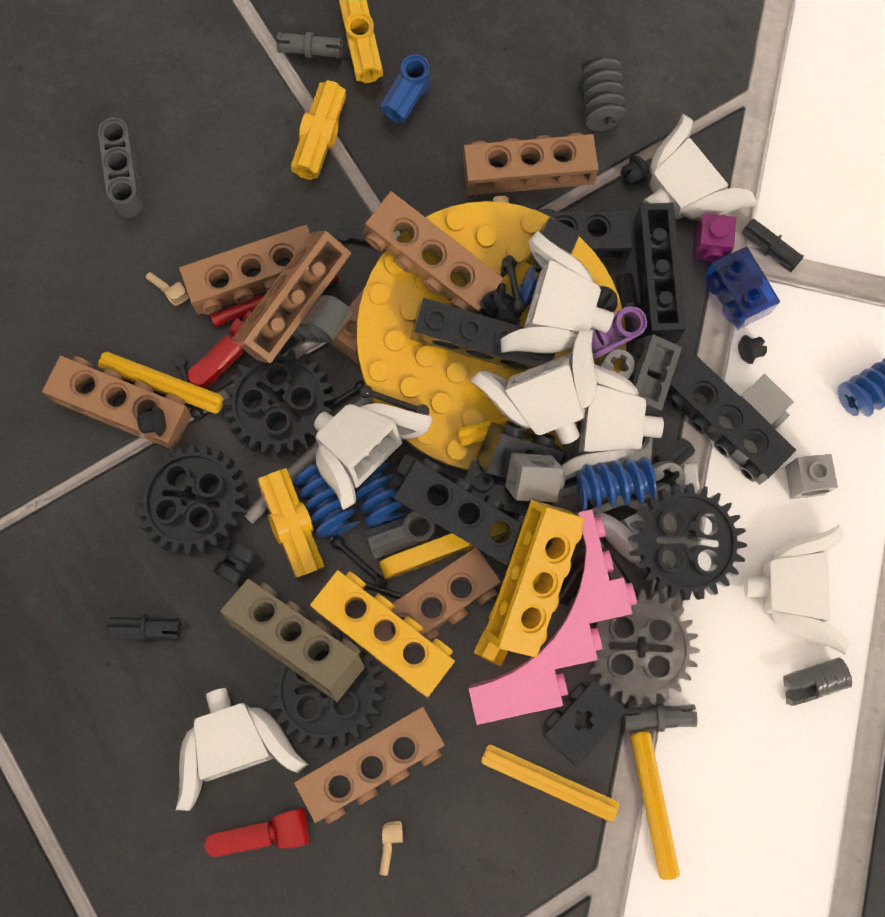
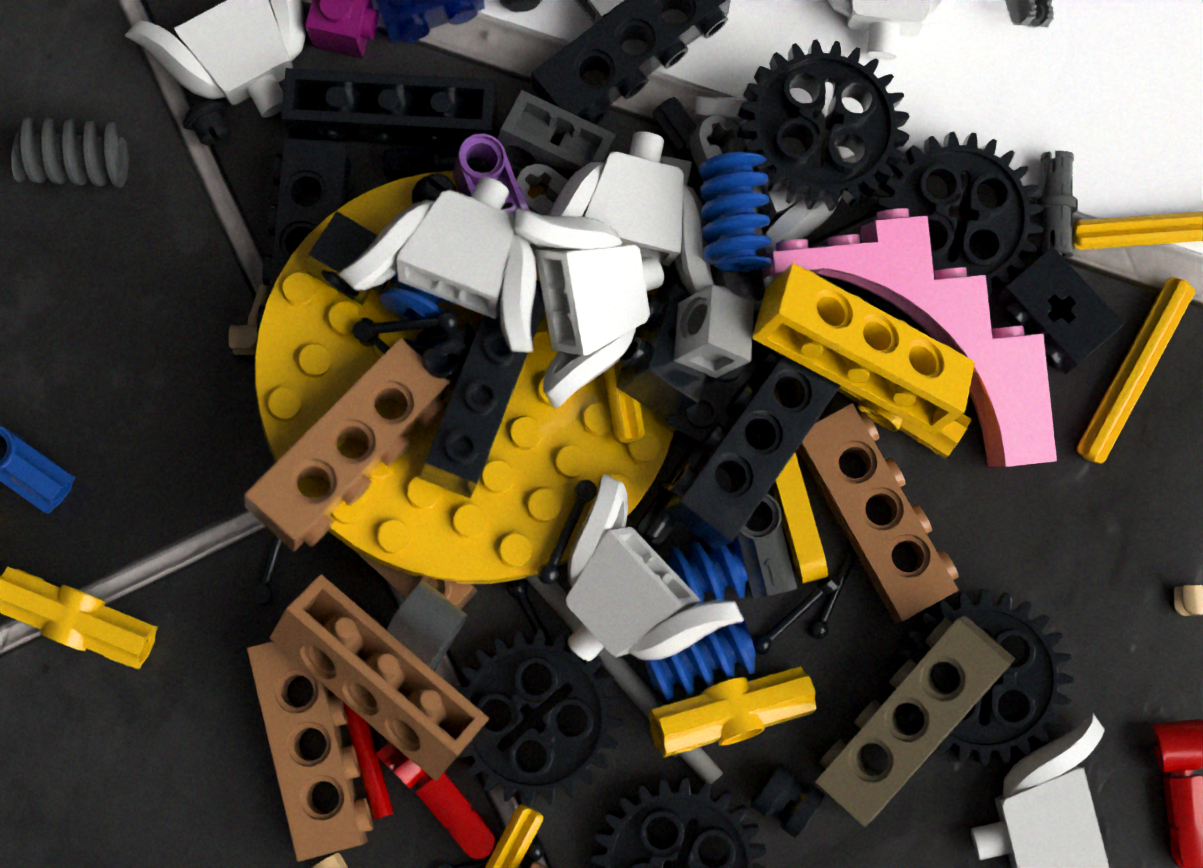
camera: 80 degrees left, 5 degrees up
medium nougat brick [294,707,445,825] -> none
yellow brick [310,570,455,699] -> none
medium nougat brick [463,133,599,196] -> none

